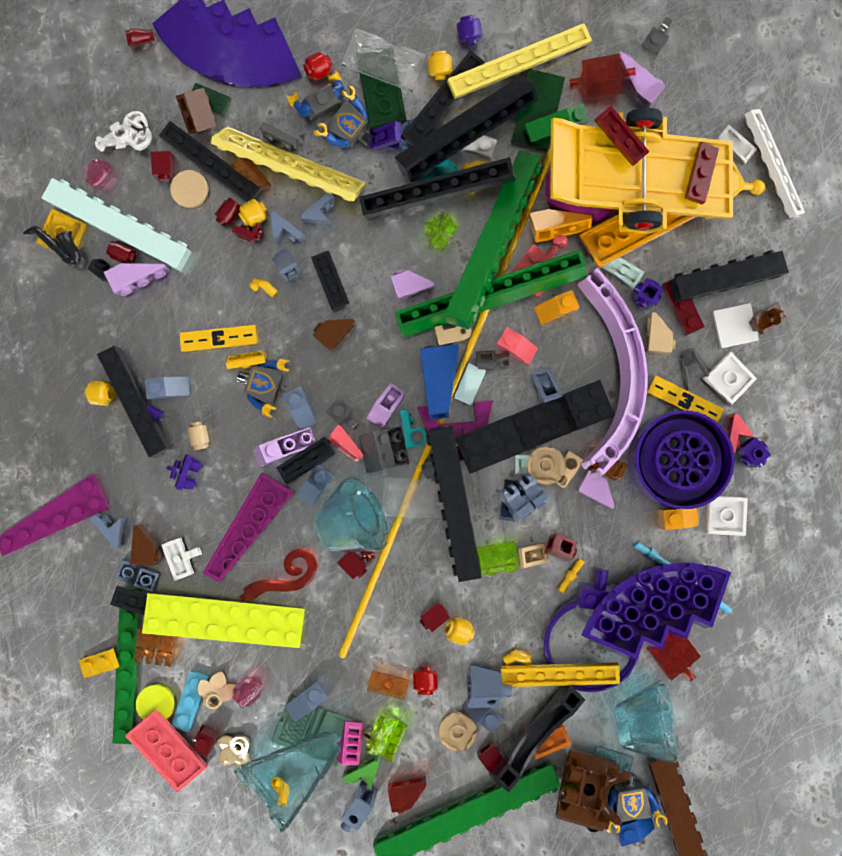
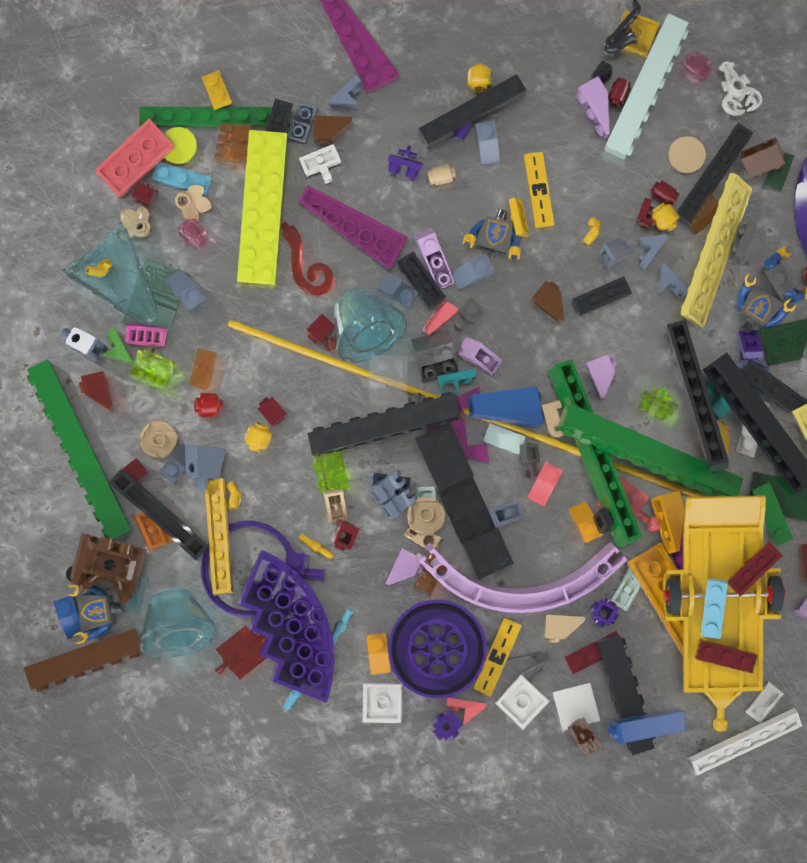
camera: 85 degrees right, 5 degrees down
dark red brick [151,151,176,182] -> none
none -> black plate [593,507,614,534]
none -> slope [608,709,686,744]
none -> medium azure plate [701,578,728,639]

